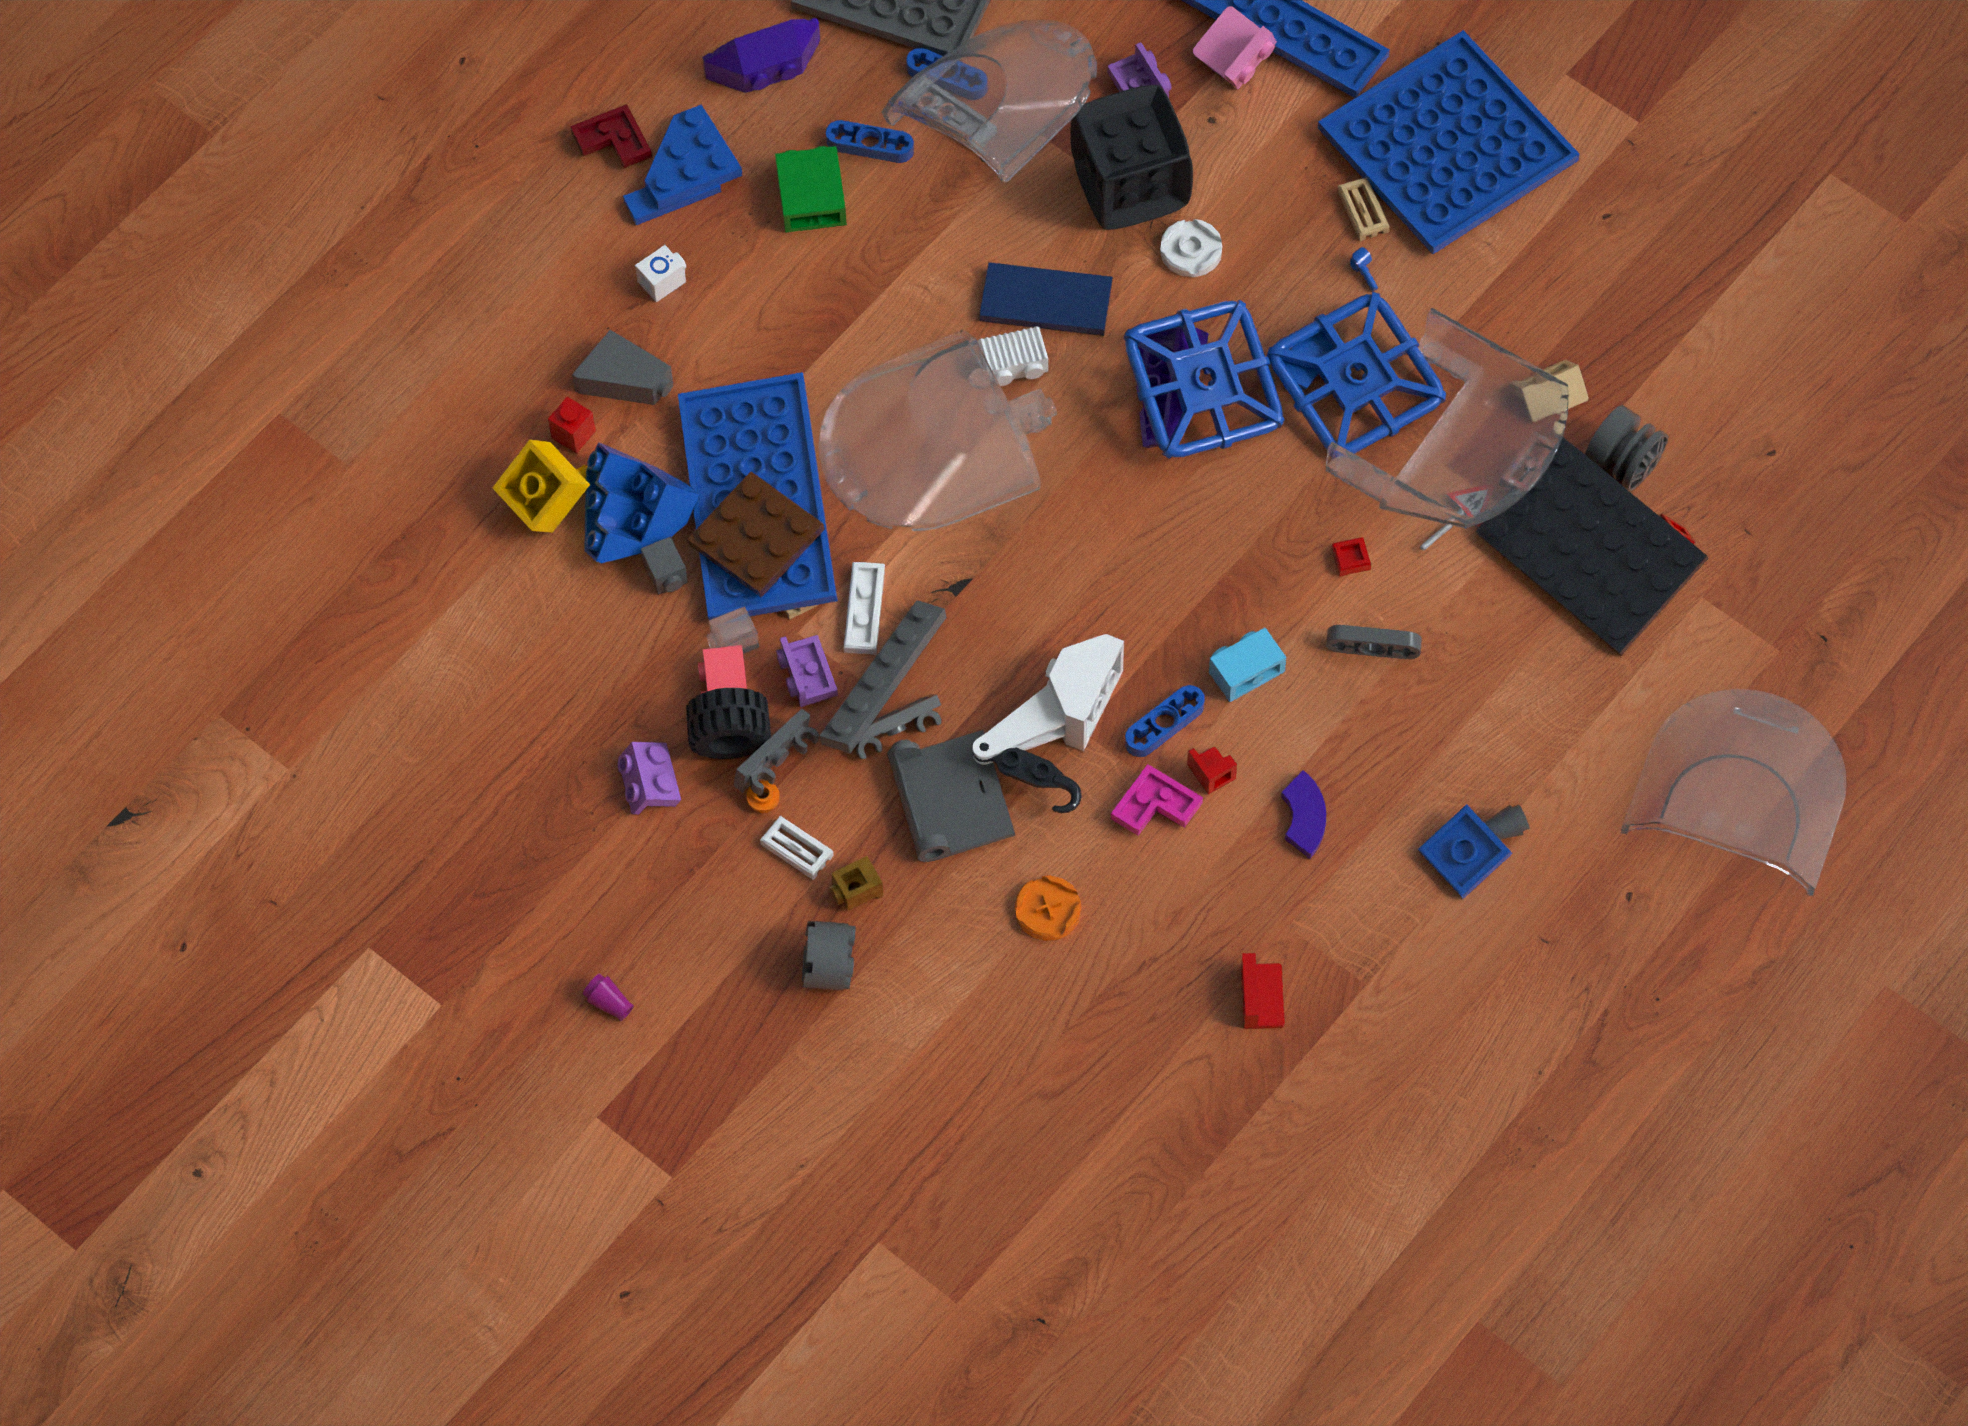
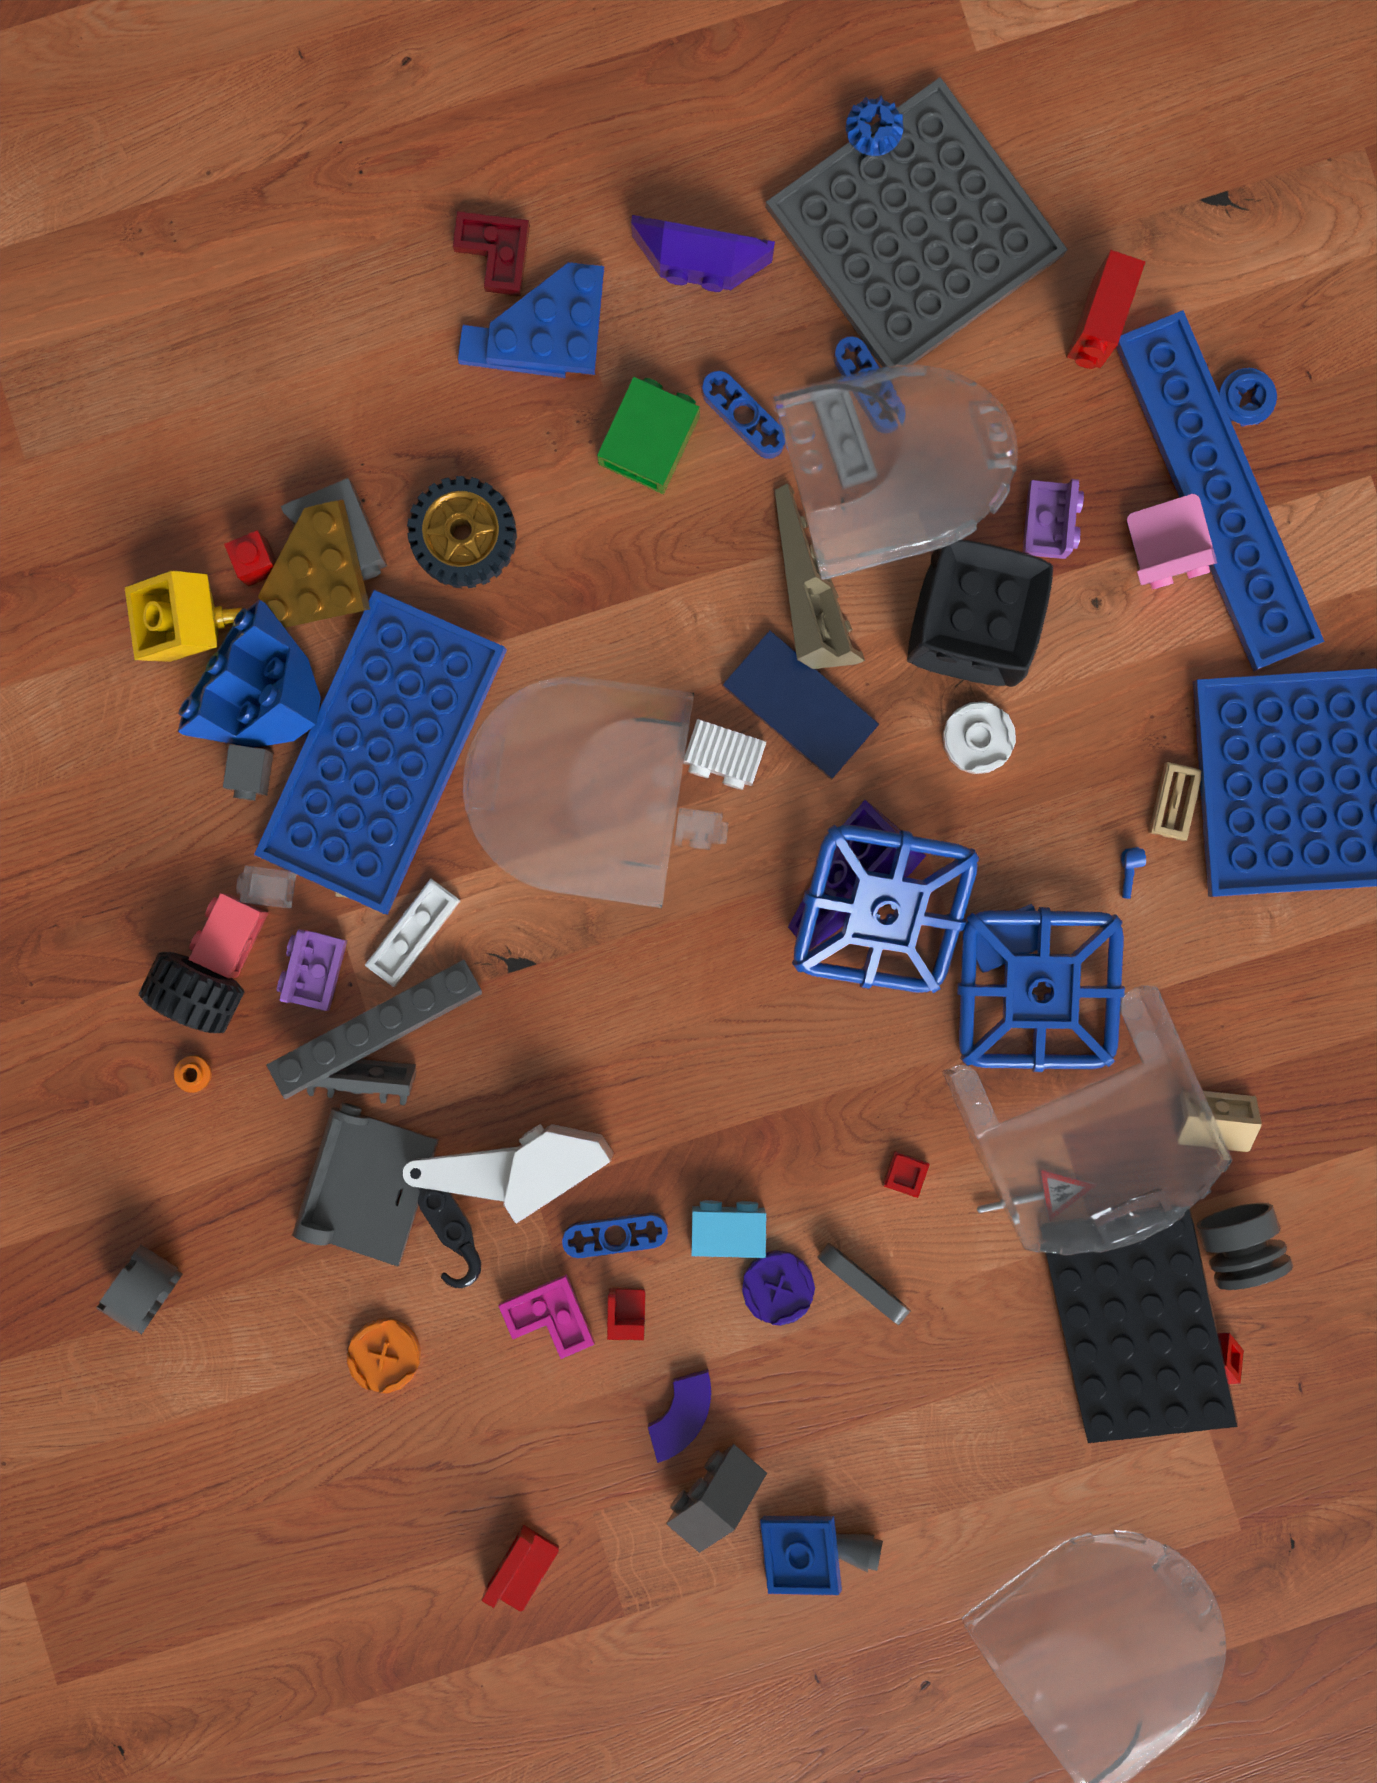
camera: 25 degrees right, 25 degrees up
medium lavender bracket [618,742,681,814] -> none
white brick [635,245,686,302] -> none
reddish brown plate [687,471,825,598] -> none
dark grey plate [734,709,819,795] -> none
white tile [760,816,834,880] -> none
pearl gold brick [829,856,884,911] -> none
none -> pearl gold plate [258,500,370,628]
none -> wheel [407,476,517,588]
none -> dark grey brick [666,1444,767,1553]
none -> dark purple tile [742,1250,815,1326]
none -> dark tan wedge [775,484,865,669]

